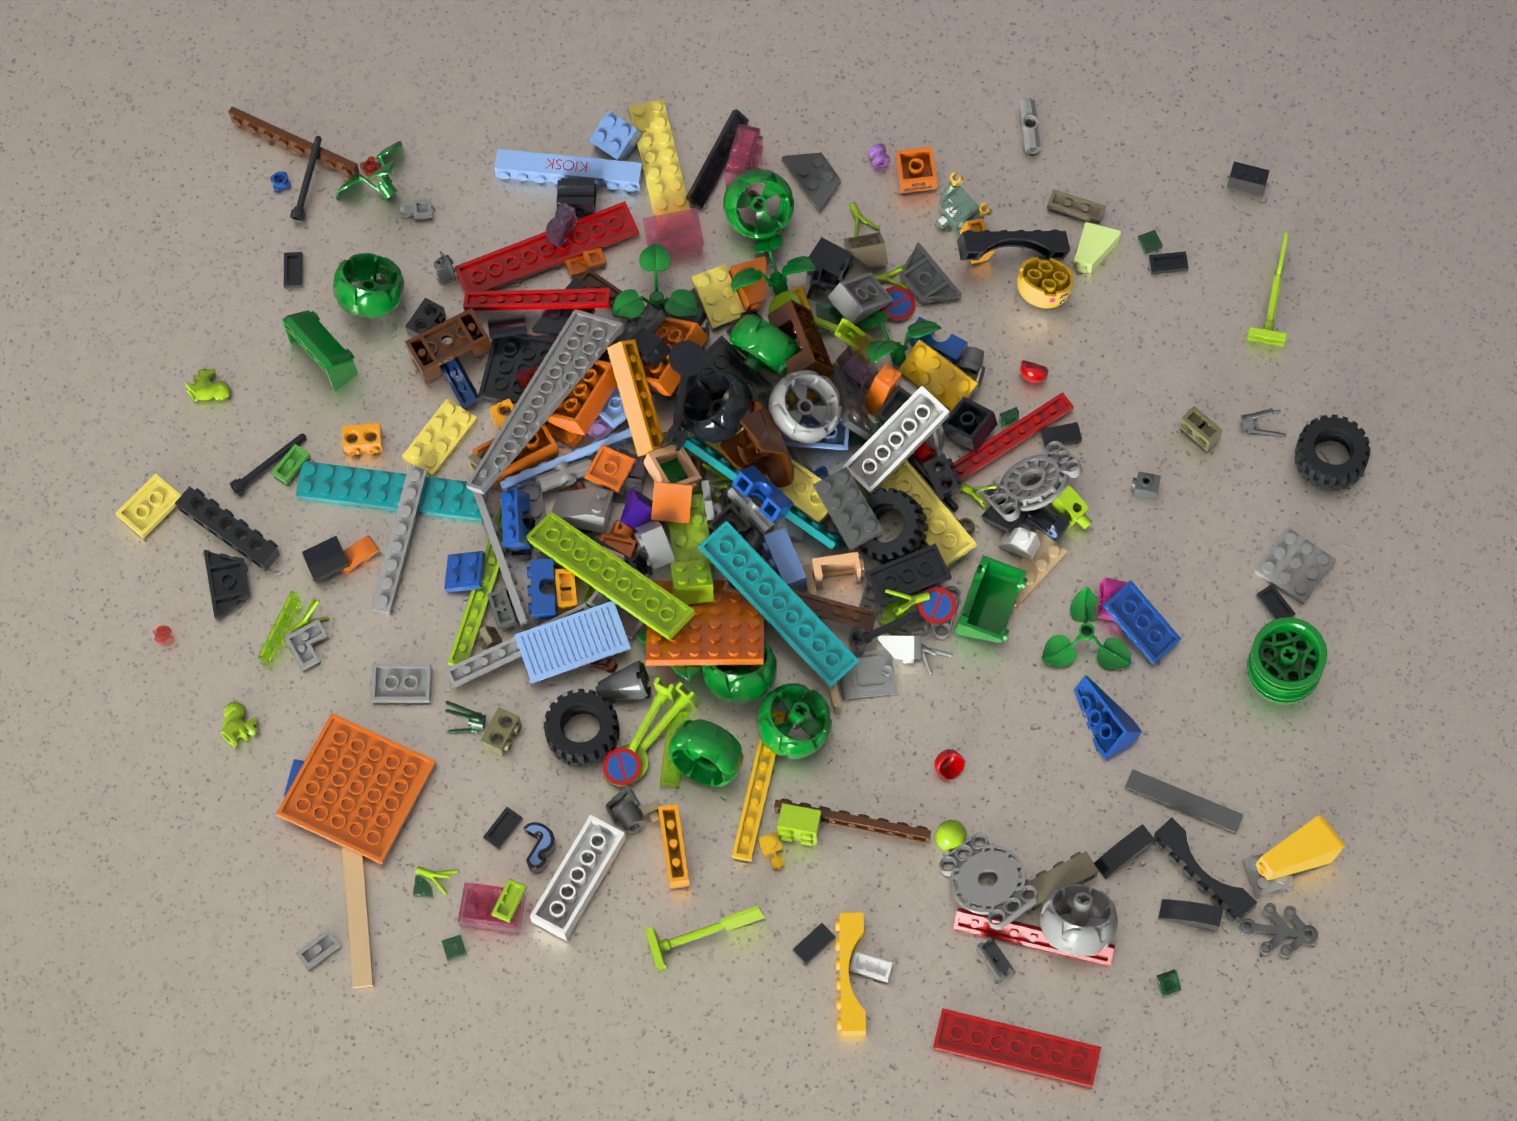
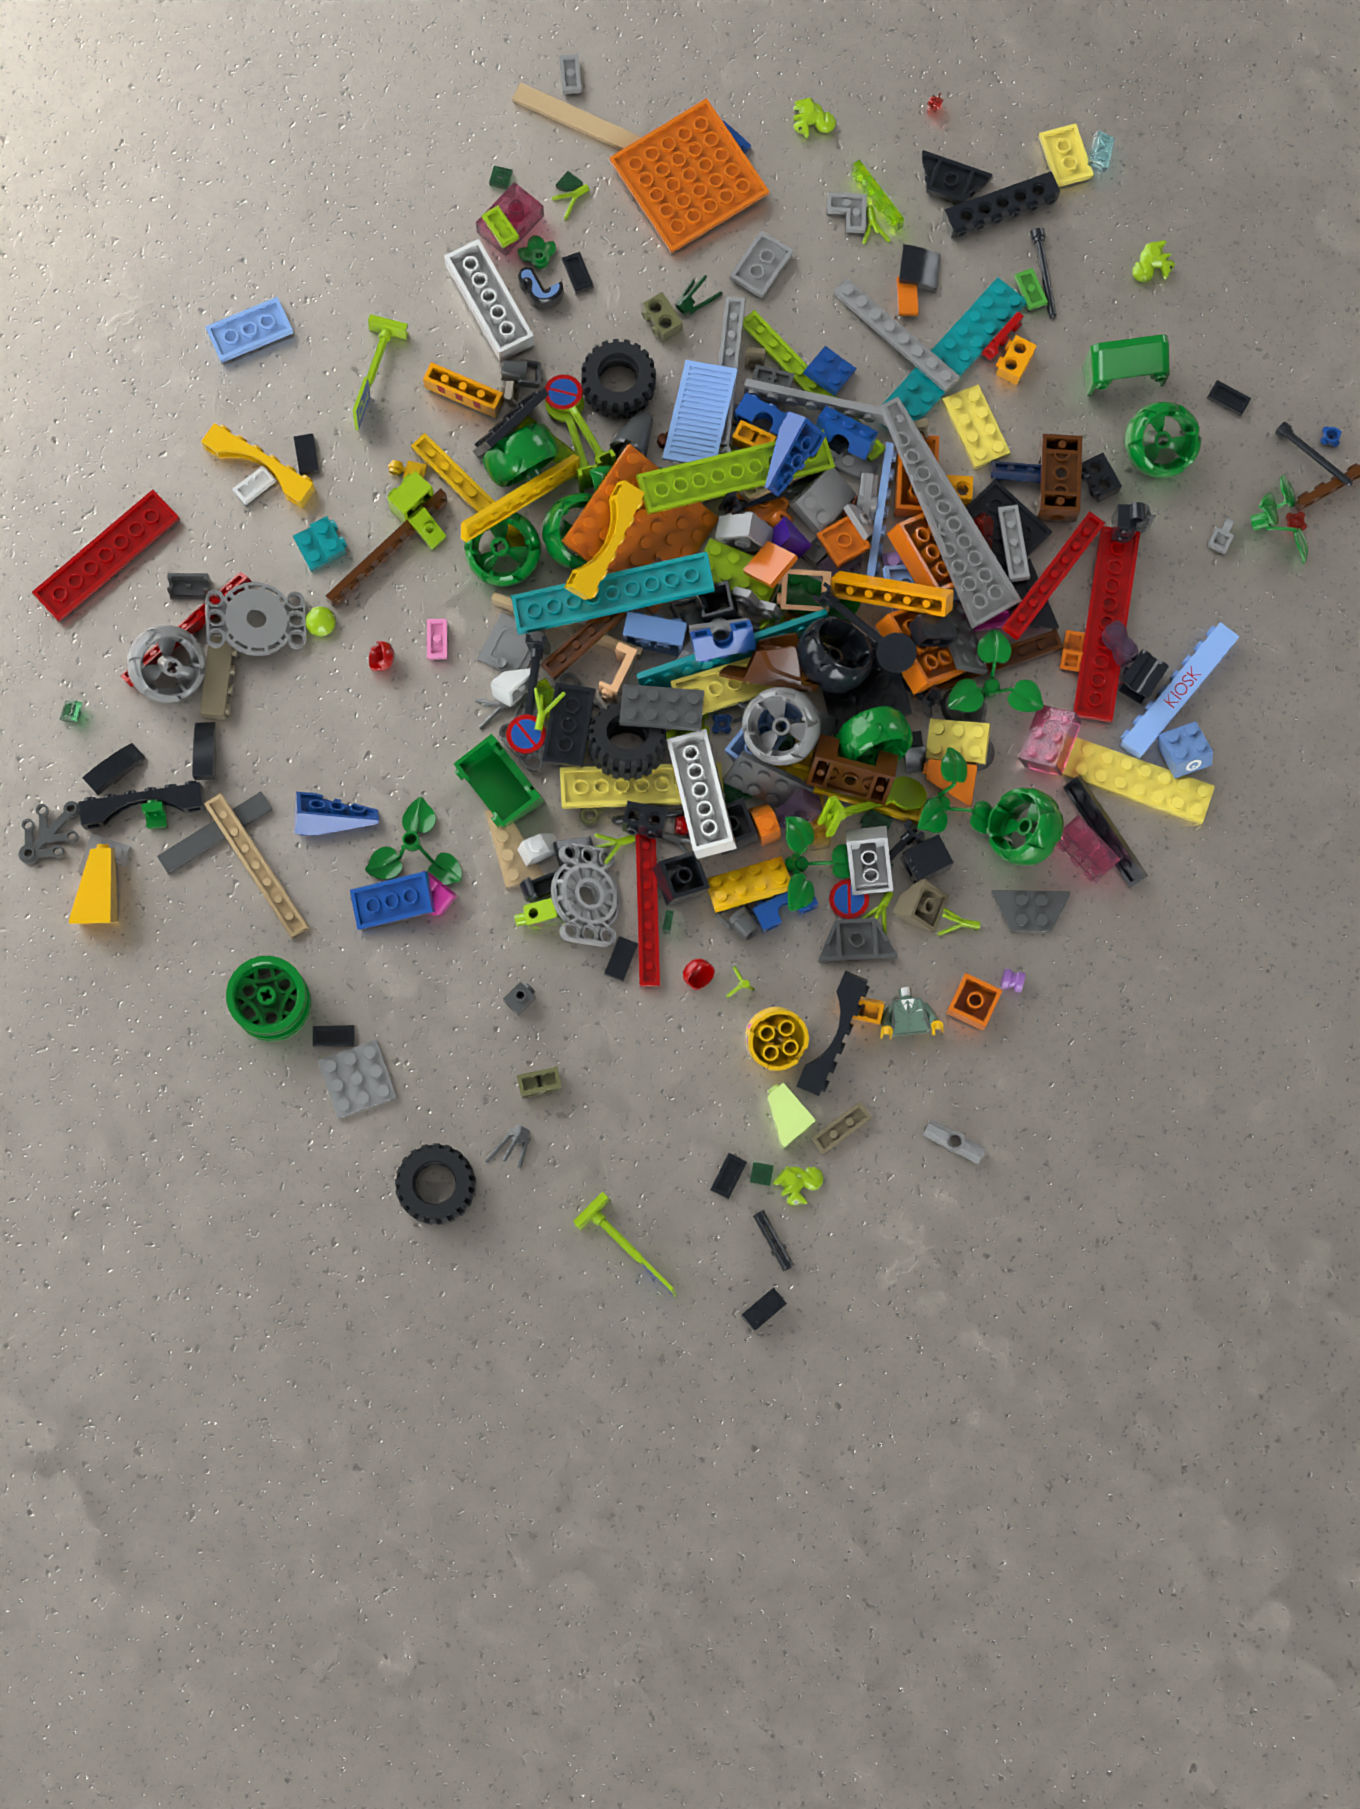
camera: 115 degrees right, 10 degrees up
black slope [488,314,527,339] -> none
lime brick [670,559,714,604] -> none
none -> green bracket [141,800,167,829]
none -> tan tile [204,793,309,939]
none -> light blue plate [205,297,293,363]
none -> teal plate [293,516,347,572]
none -> lime plate [407,506,446,549]
none -> bright pink plate [427,619,448,660]
none -> yellow plate [461,454,580,542]
none -> black plate [472,388,549,457]
none -> green plate [517,235,556,269]
none -> yellow arch [564,480,645,600]
none -> lime plant [726,966,755,998]
none -> black pin [753,1210,794,1271]
none -> blue wedge [765,411,826,496]
none -> lime animal [773,1166,824,1206]
none -> light grey plate [844,504,873,540]
none -> red hinge [981,312,1024,361]
none -> light grey plate [998,505,1030,582]
none -> clear light blue plate [1088,130,1115,172]
none -> black hinge [1111,502,1146,543]

